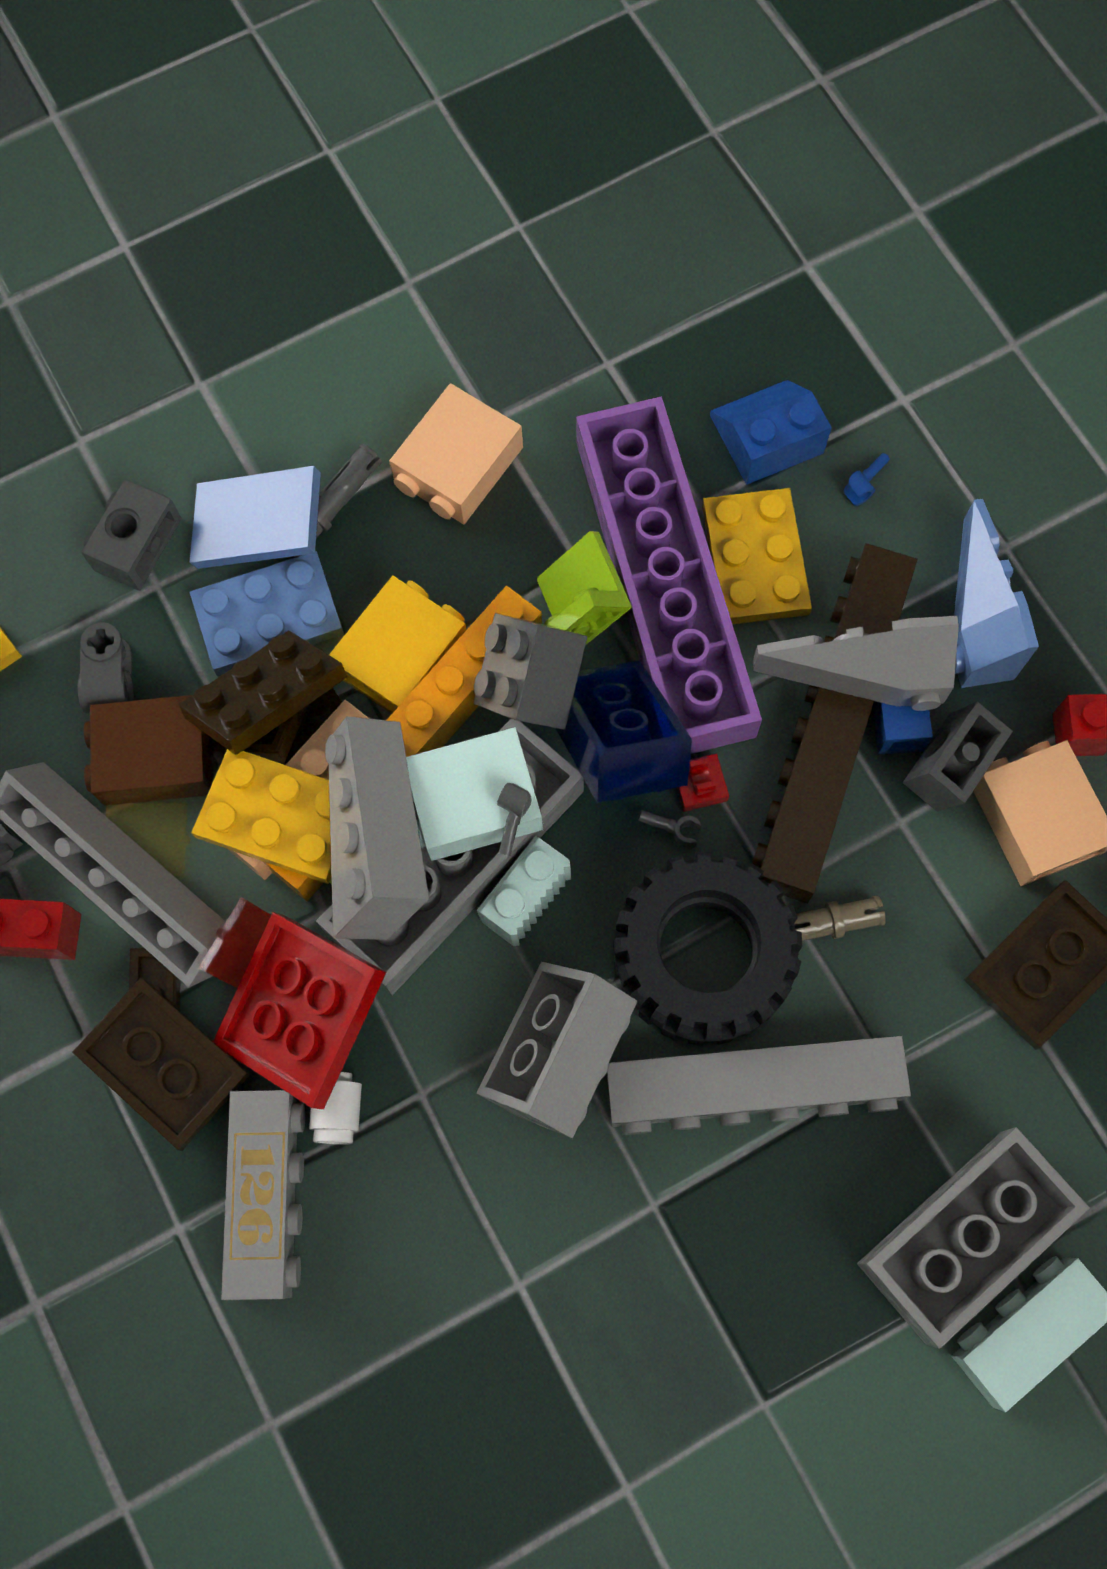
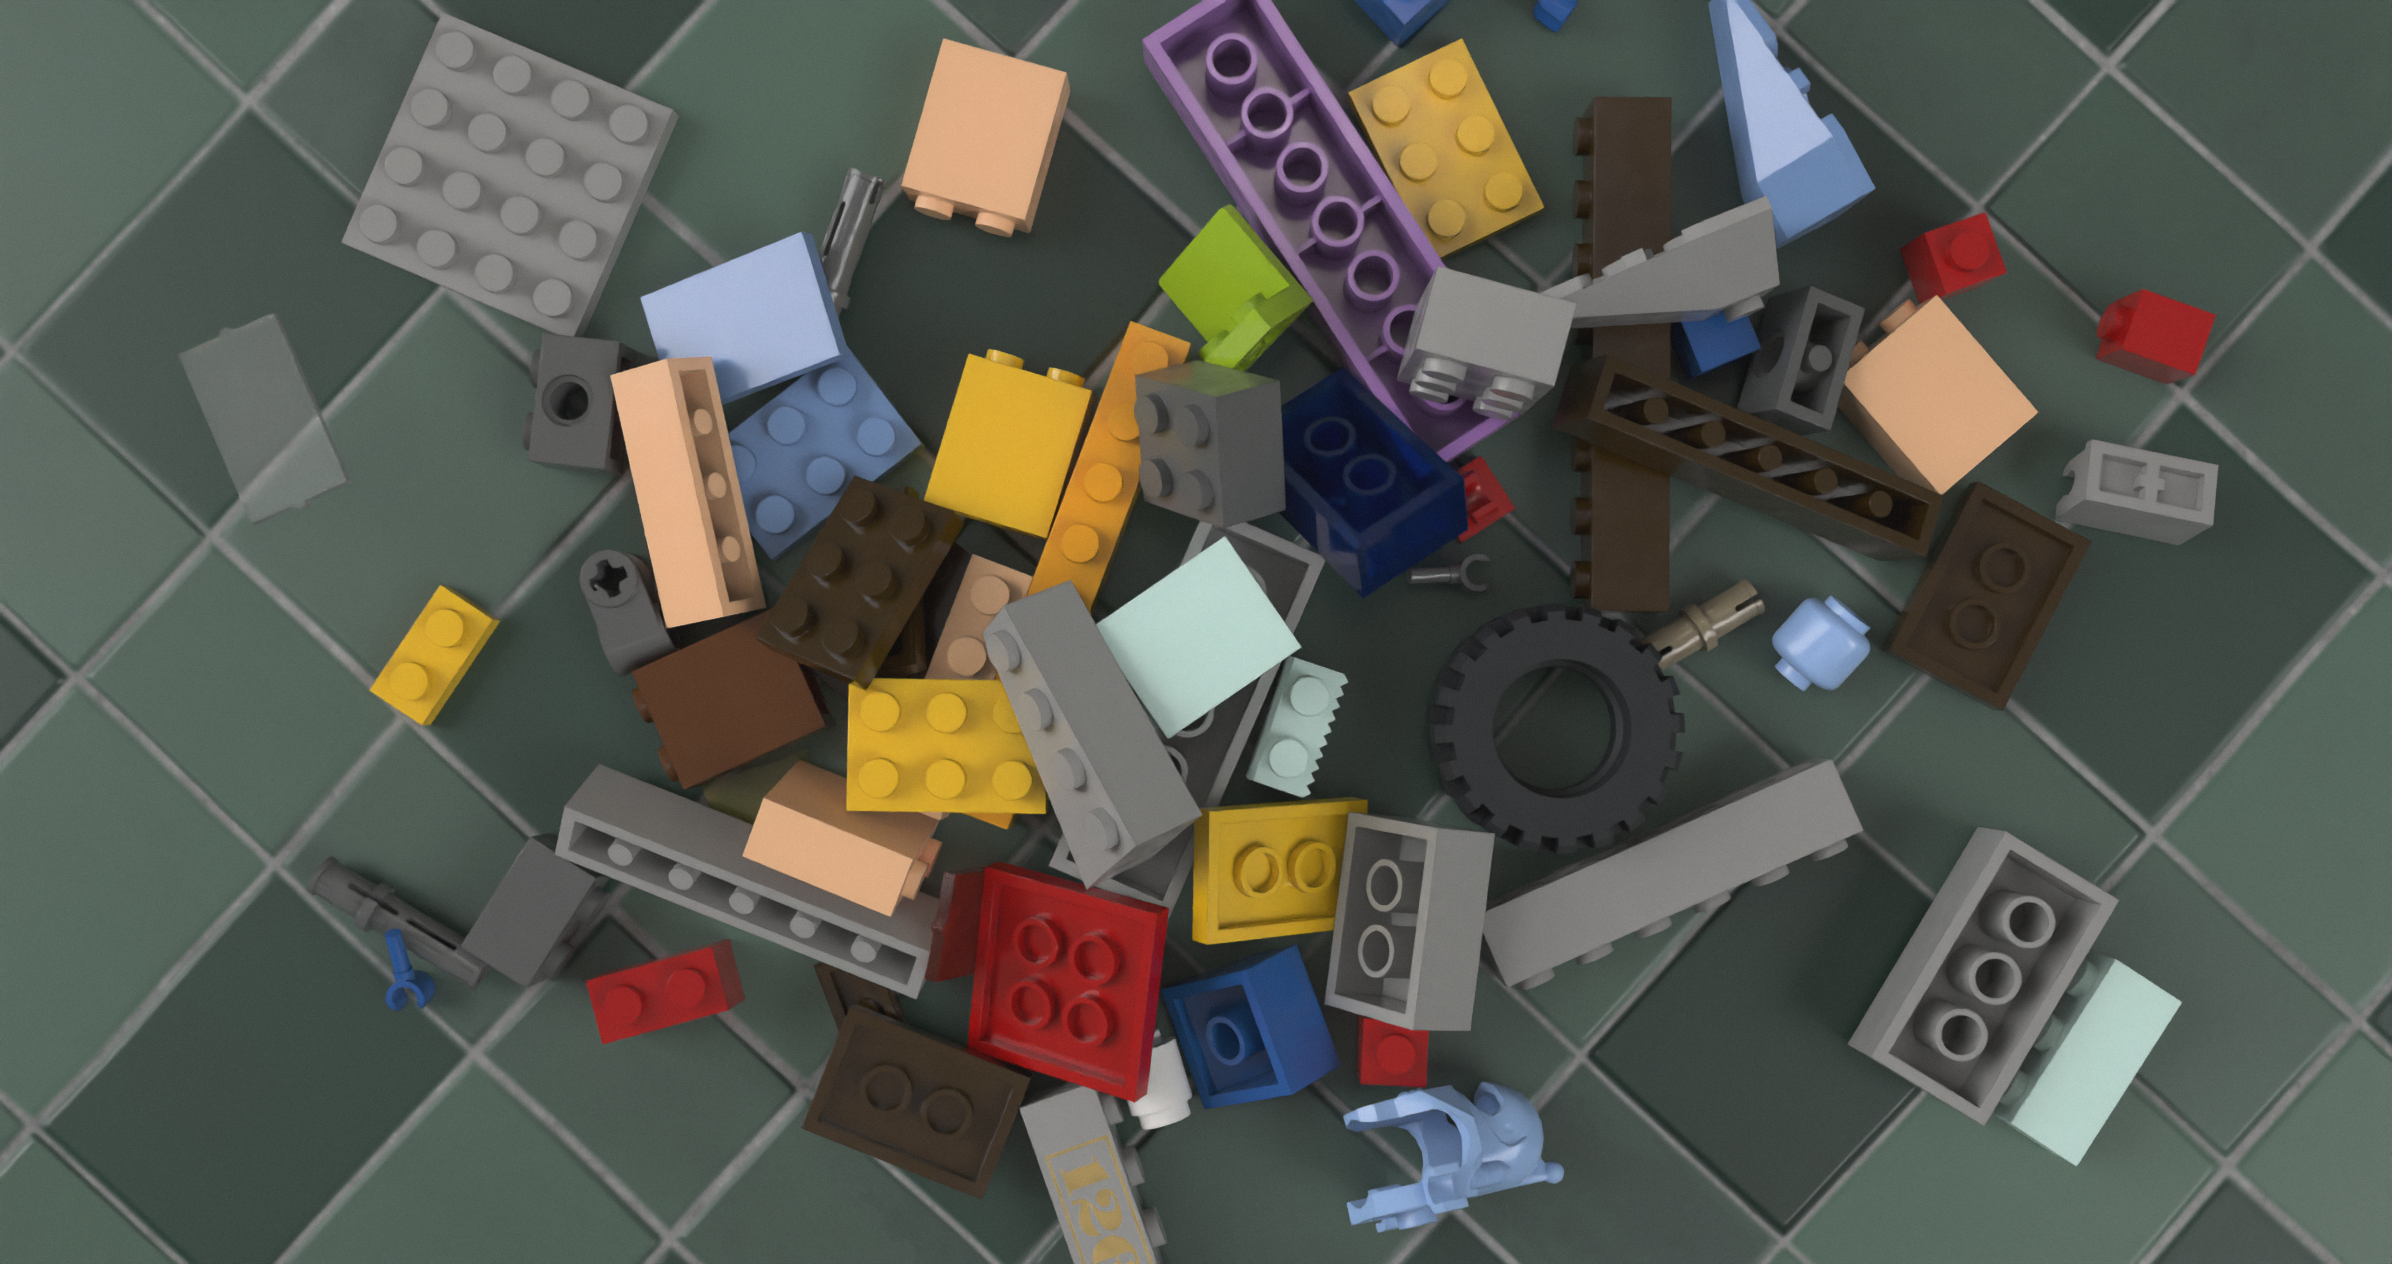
camera: 15 degrees left, 15 degrees up
dark grey hand [497,783,532,856] -> none
none -> light grey plate [341,12,679,337]
none -> light nougat brick [610,356,766,629]
none -> light nougat brick [742,759,943,917]
none -> blue slope [1161,944,1341,1109]
none -> yellow plate [1192,797,1368,945]
none -> light blue helmet [1343,1082,1564,1233]
none -> red brick [1355,1014,1429,1087]
none -> light grey brick [1396,266,1577,420]
none -> dark brown brick [1552,354,1944,562]
none -> light blue head [1772,595,1871,691]

